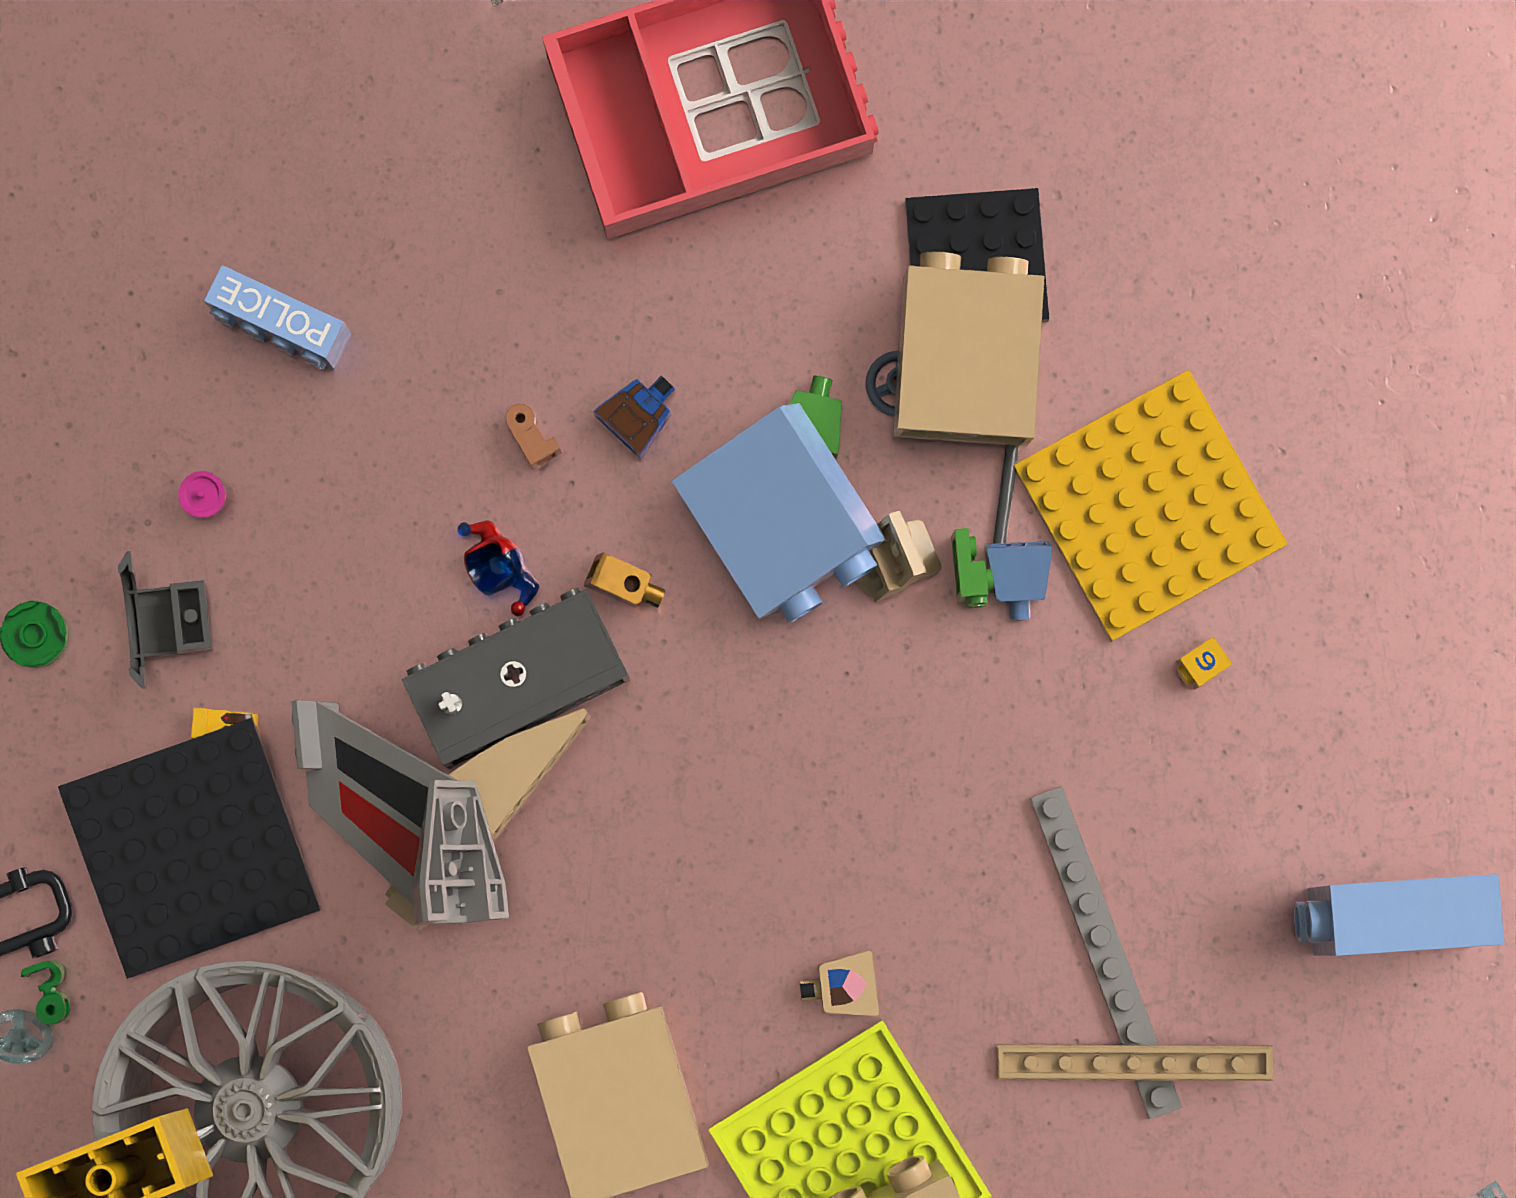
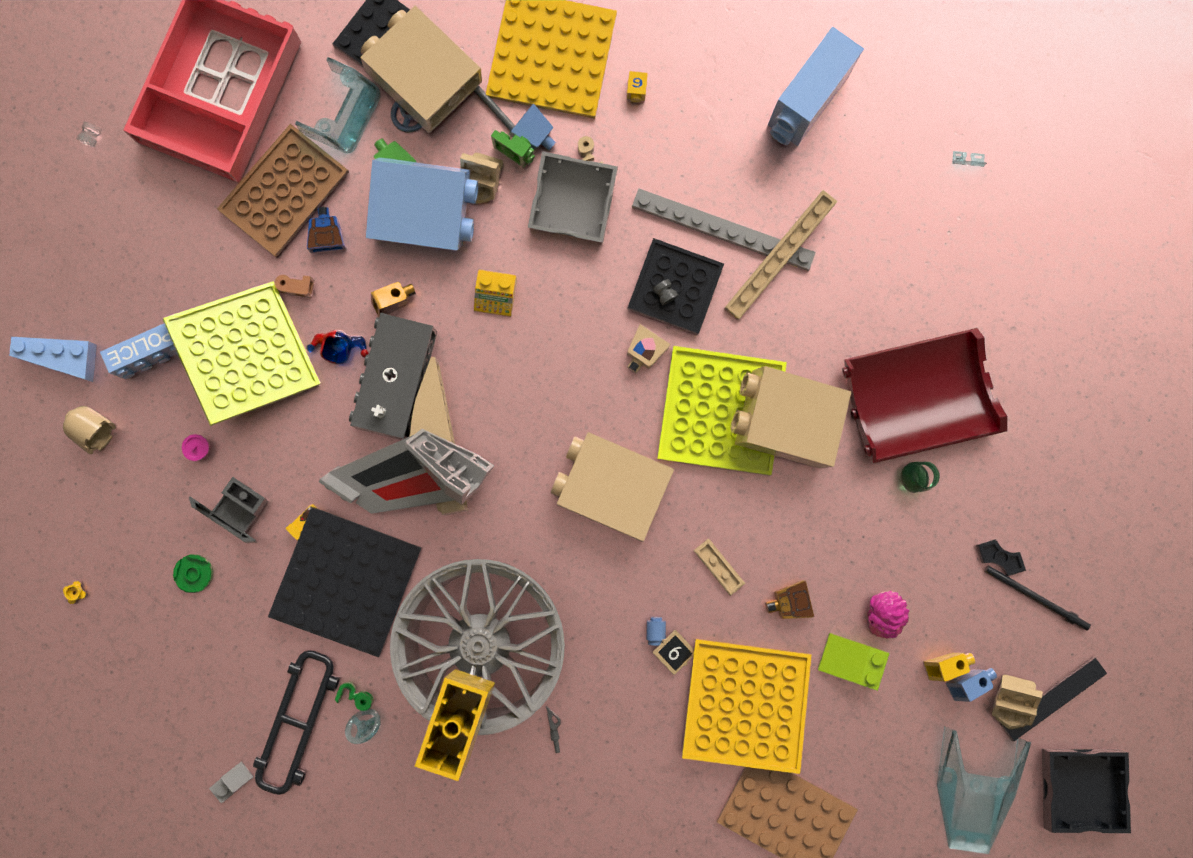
camera: 55 degrees left, 0 degrees up
none -> light blue wedge [9,337,97,382]
none -> tan cylinder [63,406,116,454]
none -> neon yellow plate [163,281,320,426]
none -> medium nougat plate [217,123,349,257]
none -> clear light blue windscreen [295,57,381,153]
none -> yellow slope [474,270,517,317]
none -> light grey tile [528,151,618,243]
none -> tan leg [578,136,603,163]
none -> black plate [627,238,724,335]
none -> dark grey wheel [653,279,679,305]

